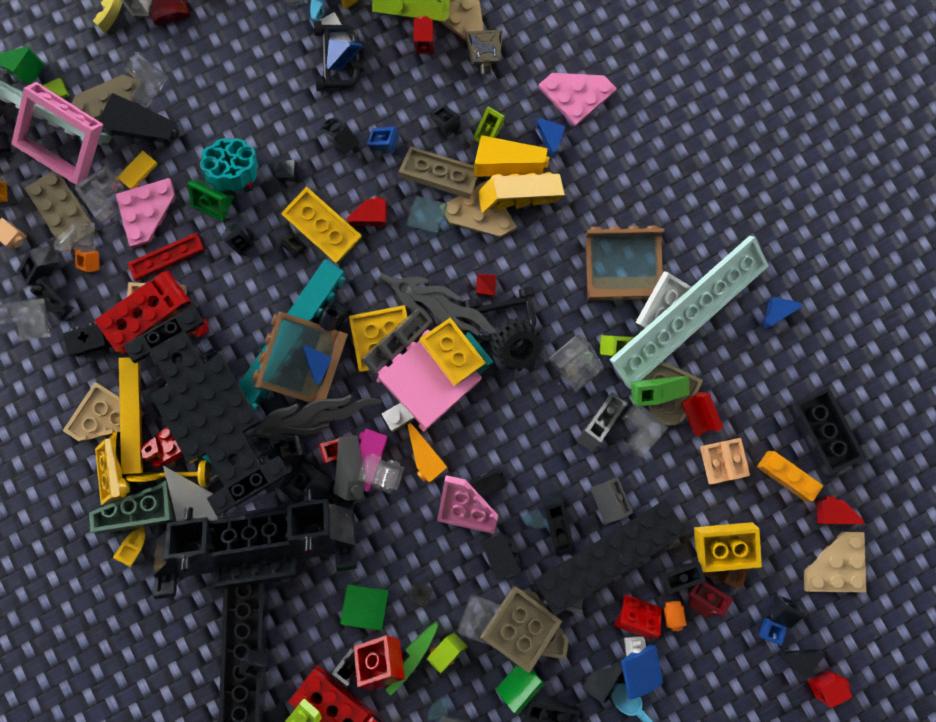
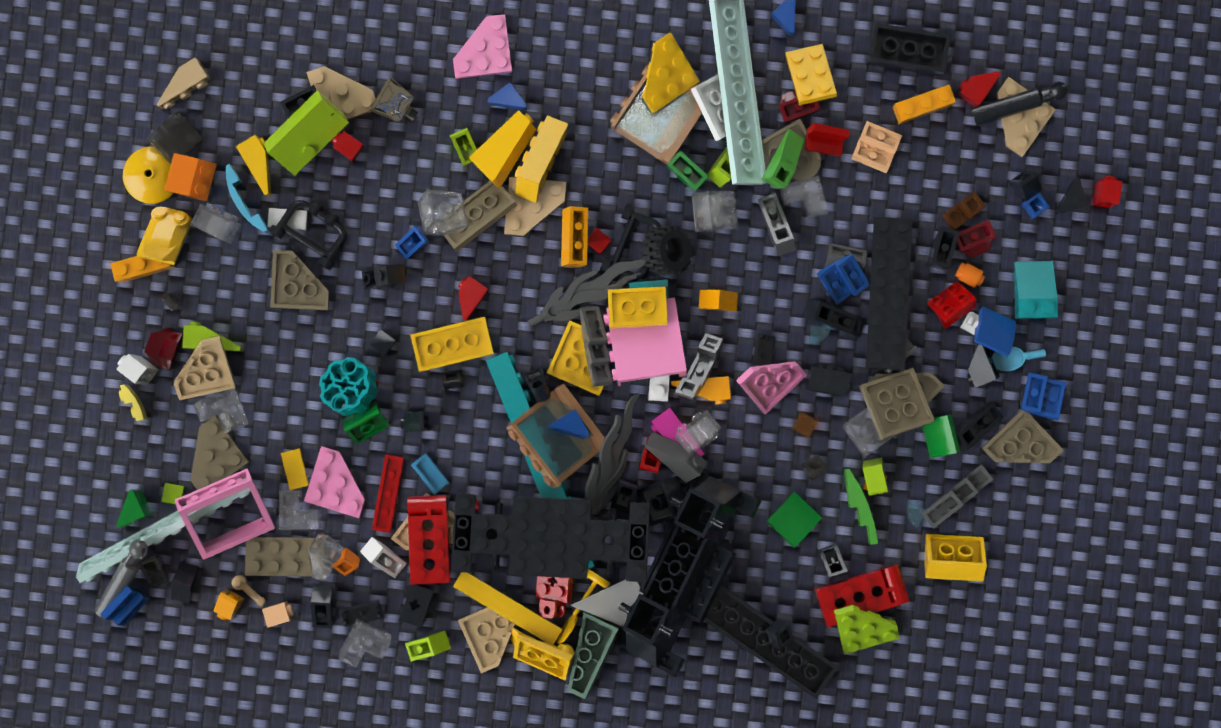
camera: 55 degrees left, 5 degrees up
black slope [98,93,180,144] -> none
yellow plate [113,527,145,568] -> none
blue slope [327,39,363,71] -> none
red brick [354,635,405,690] -> none
clear light blue piece [407,196,447,234] -> none
black slope [429,105,461,138] -> none
yellow slope [694,522,762,573] -> none
none -> tan plate [174,336,236,400]
none -> lime slope [182,322,244,352]
none -> tan piece [232,575,265,606]
none -> dark tan plate [270,250,330,311]
none -> white slope [360,537,407,578]
none -> lime slope [405,630,451,661]
none -> dark azure tile [411,453,450,495]
none -> clear slope [418,189,468,236]
none -> light orange brick [561,206,588,267]
none -> yellow plate [642,33,700,113]
none -> green brick [667,151,709,193]
none -> slope [675,333,723,400]
none -> light orange slope [698,290,738,312]
none -> dark red slope [778,90,821,123]
none -> yellow plate [785,44,837,105]
none -> clear orange tile [791,412,818,438]
none -> blue slope [817,254,870,305]
none -> black piece [971,81,1068,126]
none -> teal slope [1014,261,1058,319]

